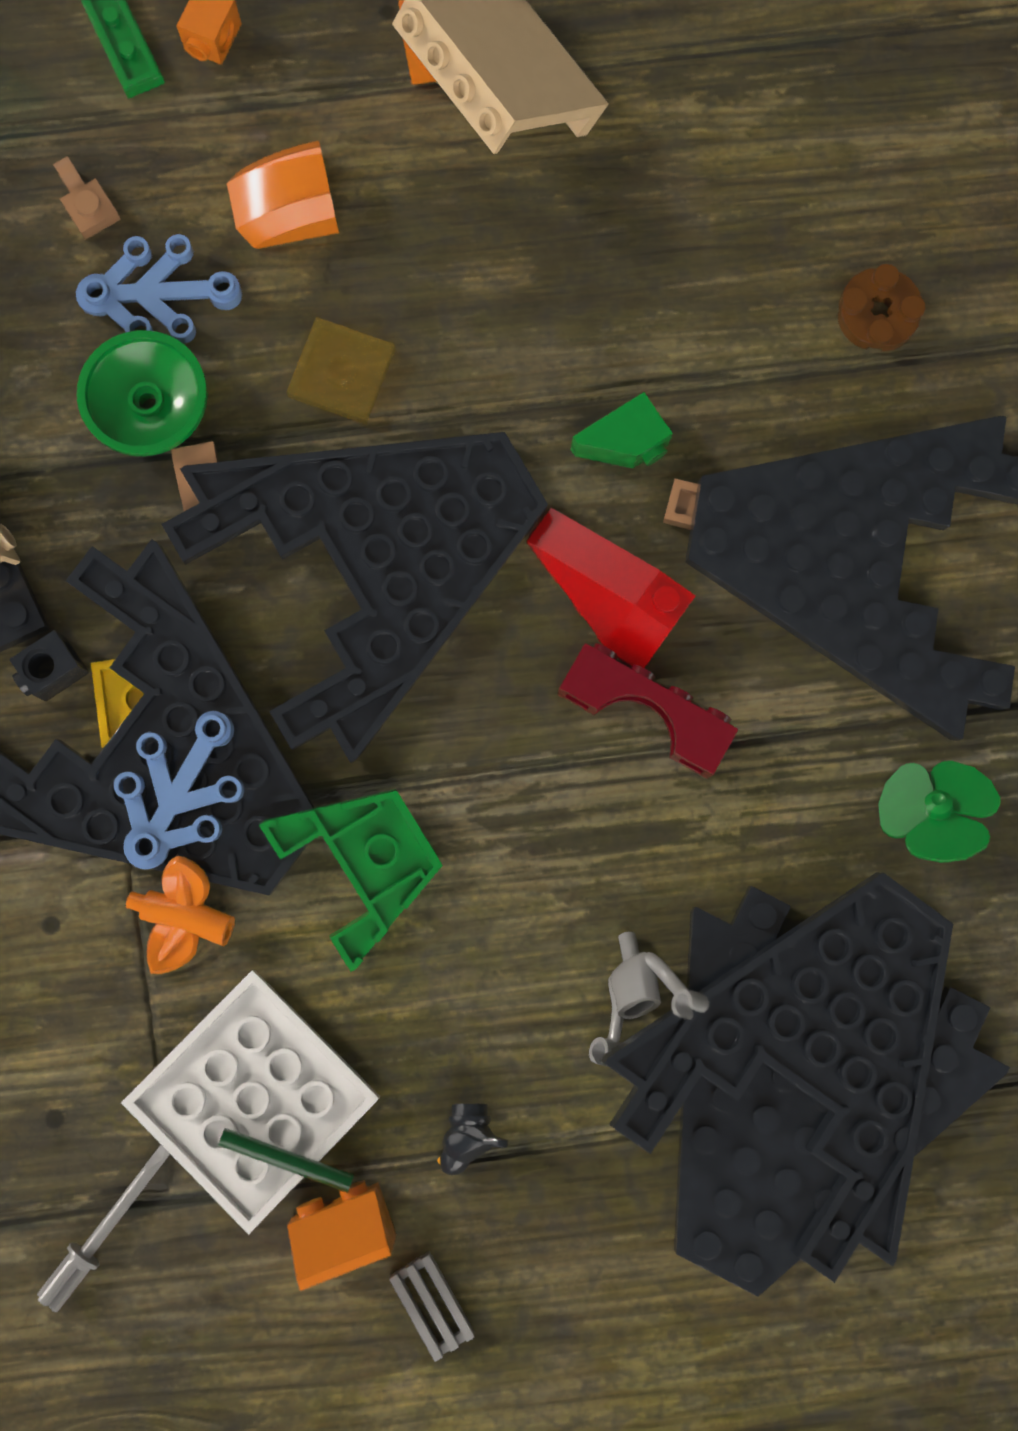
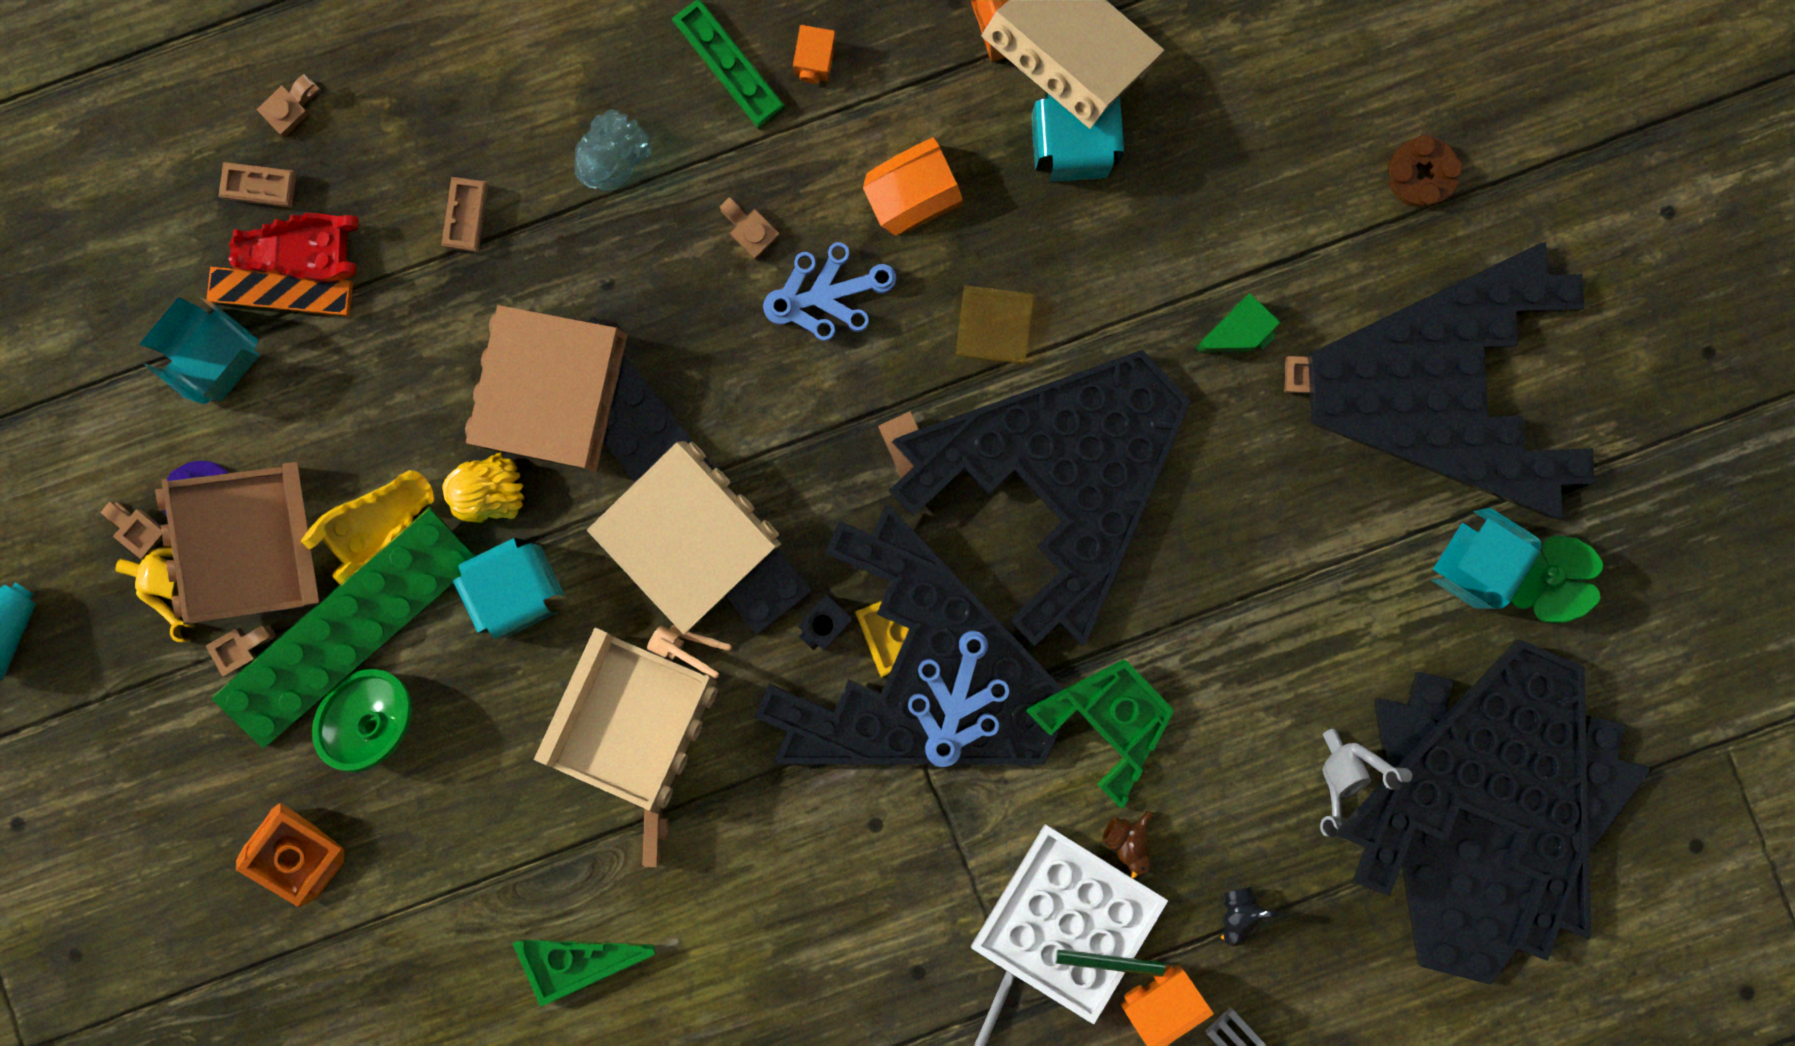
camera: 10 degrees left, 5 degrees up
green dish [76,330,208,457] -> none
orange plant [126,856,235,974] -> none
red wedge [527,508,696,668] -> none
dark red arch [557,643,739,779] -> none
none -> teal piece [1031,92,1124,182]
none -> reddish brown animal [1102,811,1153,878]
none -> teal piece [1430,508,1542,609]

